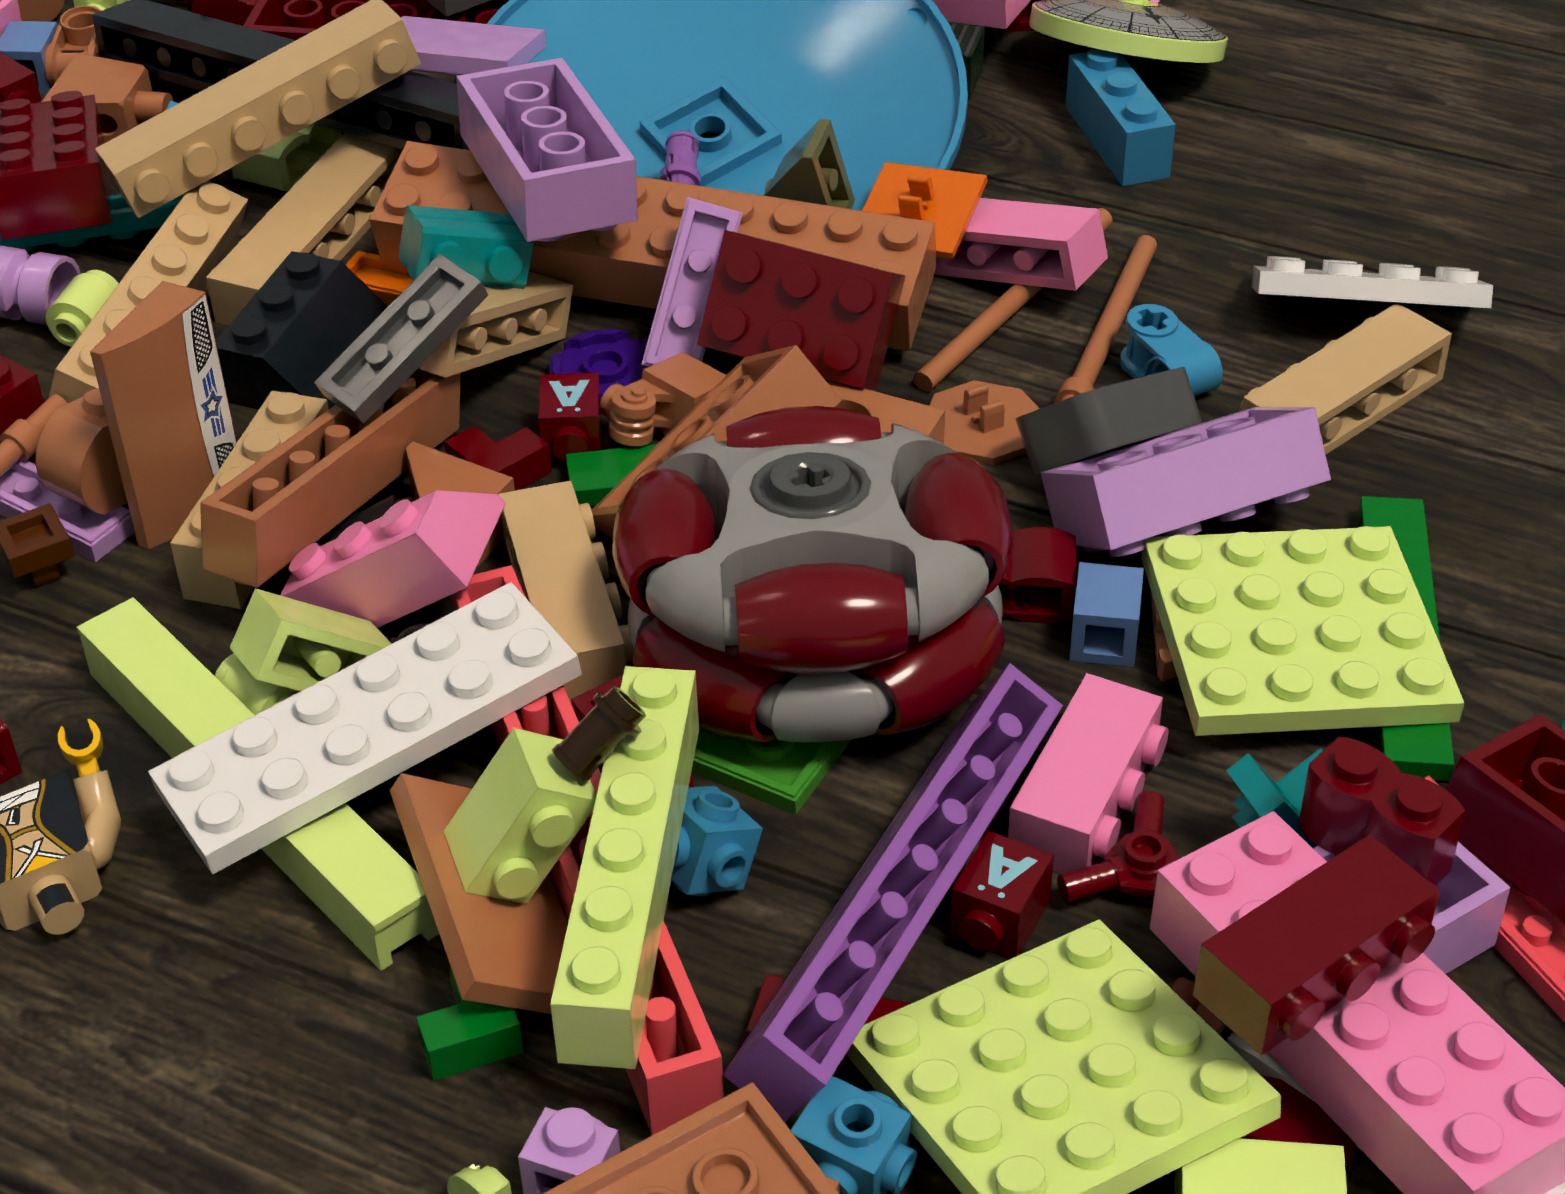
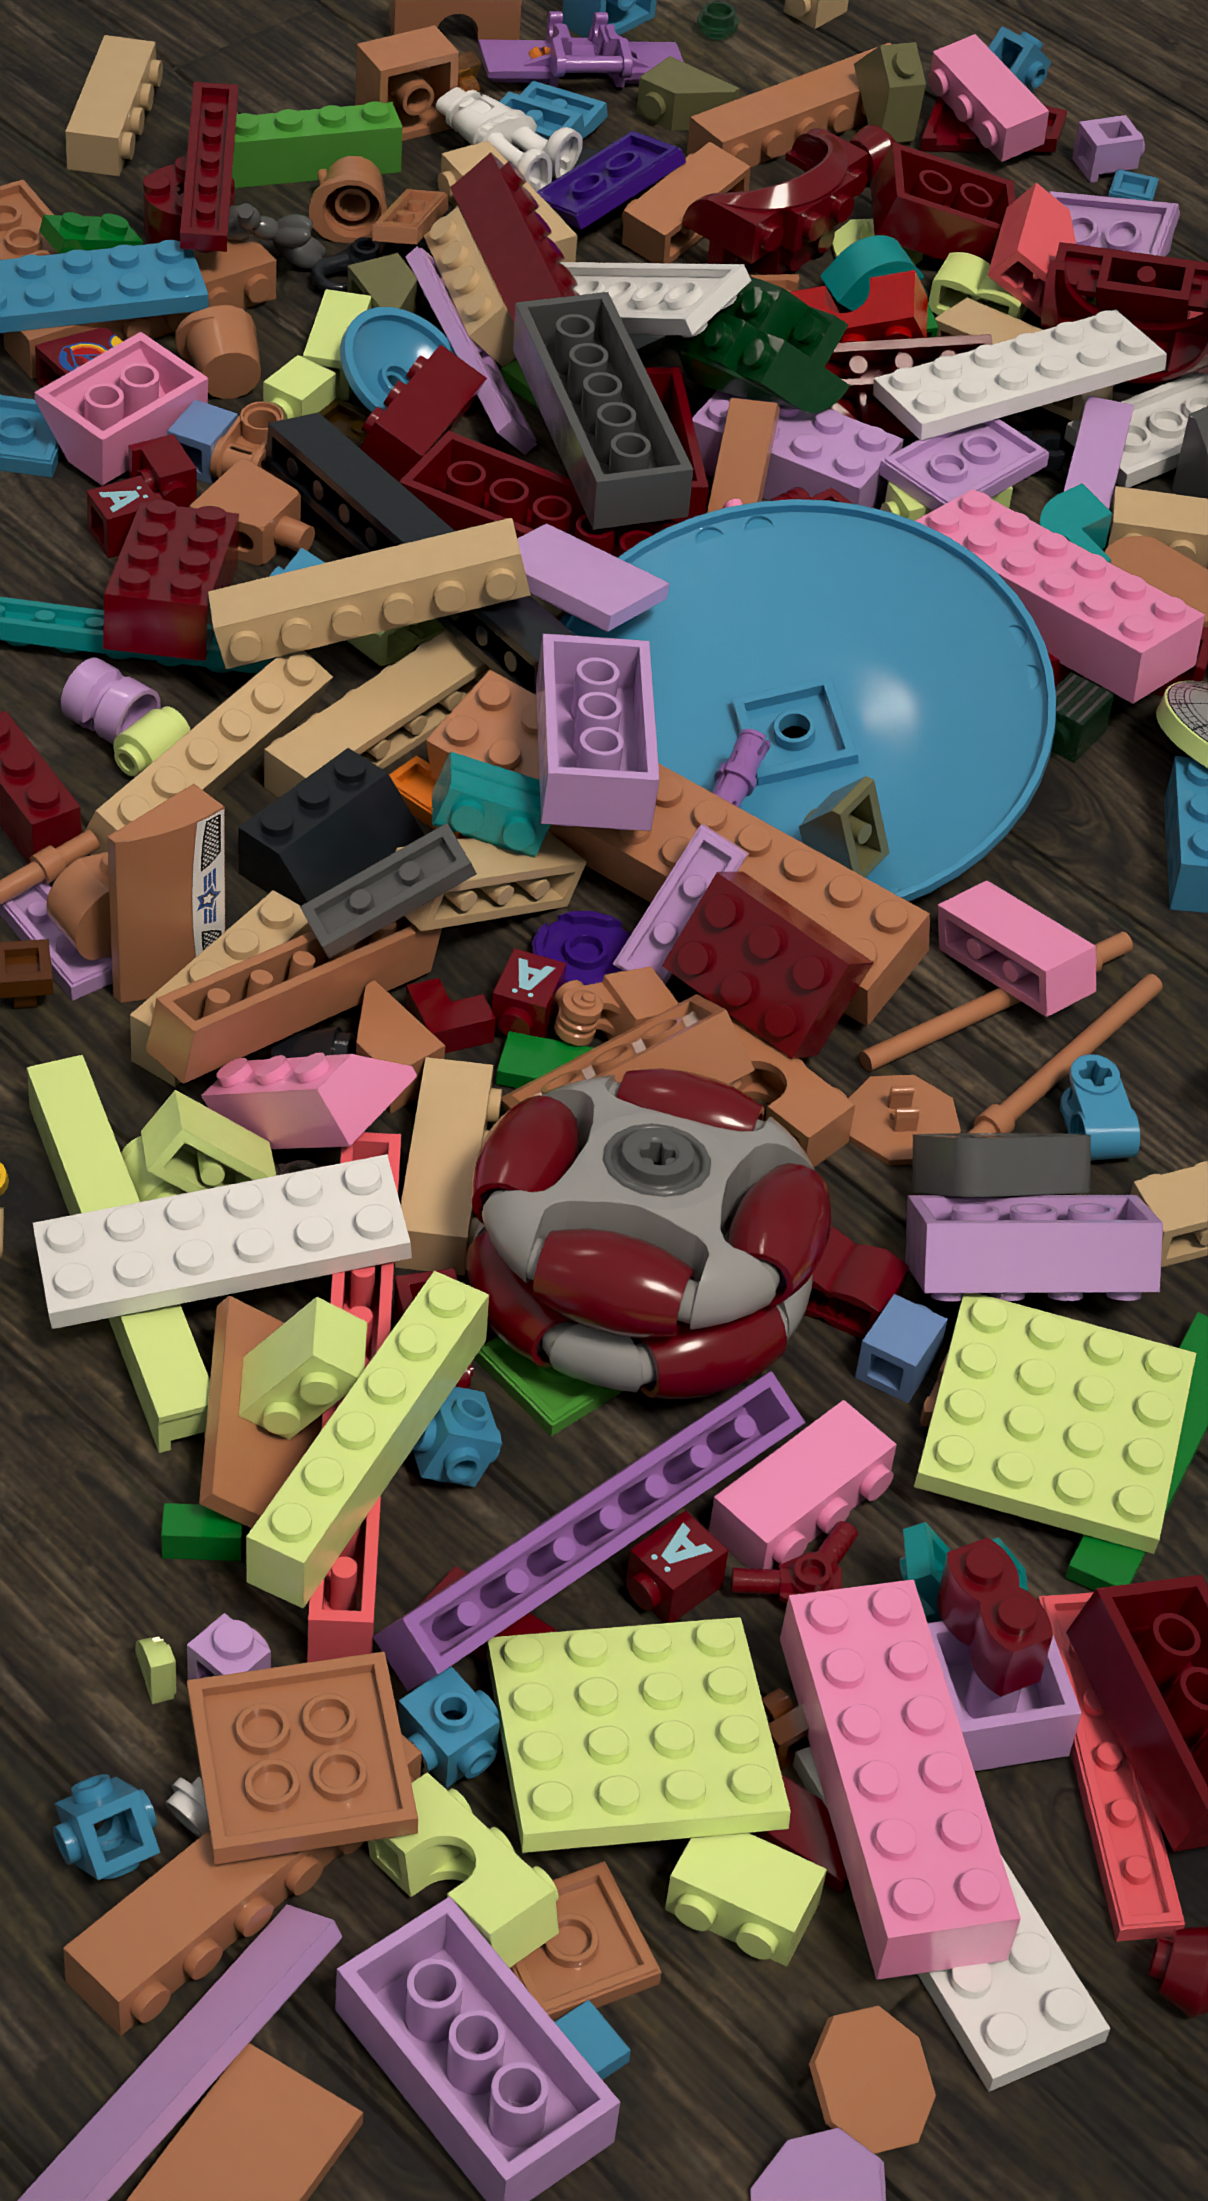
camera: 15 degrees right, 5 degrees up
dark brown pin [552,686,646,782] -> none
orange piece [862,162,988,259] -> none
dark red brick [1193,834,1440,1056] -> none

